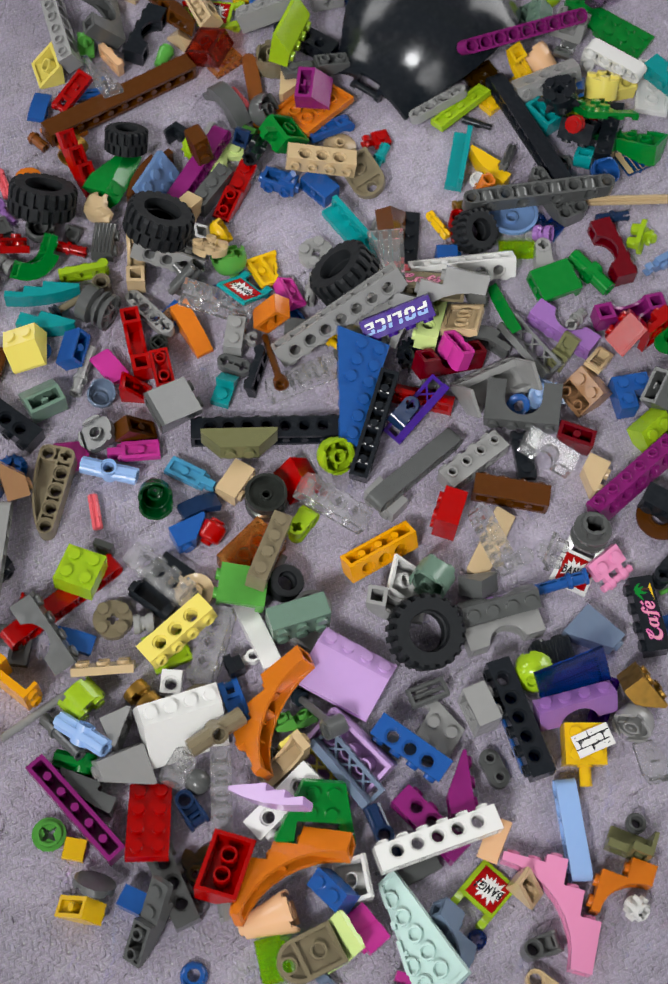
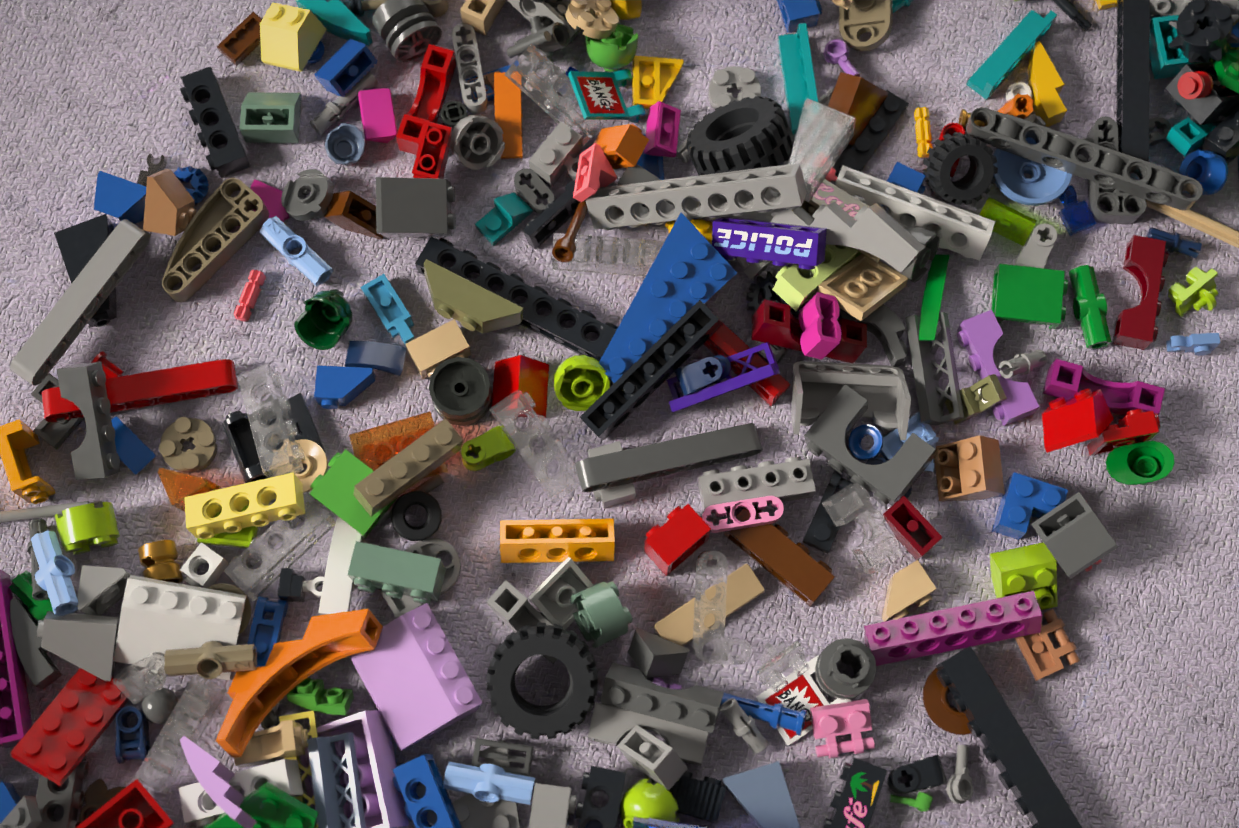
camera: 35 degrees right, 10 degrees up
lime brick [53,543,108,601] -> none
tan plate [70,657,136,677] -> none
dark grey tile [93,537,115,556] -> none
dark pink hinge [107,439,161,462] -> none
red slope [119,371,152,404] -> none
light grey wheel [133,612,155,635] -> none
red head [199,517,226,547] -> none
dark grey piece [291,688,349,741] -> none
dark grey axle [498,143,516,172] -> none
medium lavender wheel [532,224,554,243] -> none
tan slope [583,346,614,374] -> none
none -> clear orange slope [158,468,220,512]
none -> light blue piece [443,762,535,805]
none -> light grey cylinder [450,115,505,170]
none -> coral slope [573,143,617,202]
none -> light grey brick [617,725,688,790]
none -> bright pink beam [702,496,784,533]
none -> light grey pin [720,698,768,753]
none -> medium lavender plate [823,39,860,77]

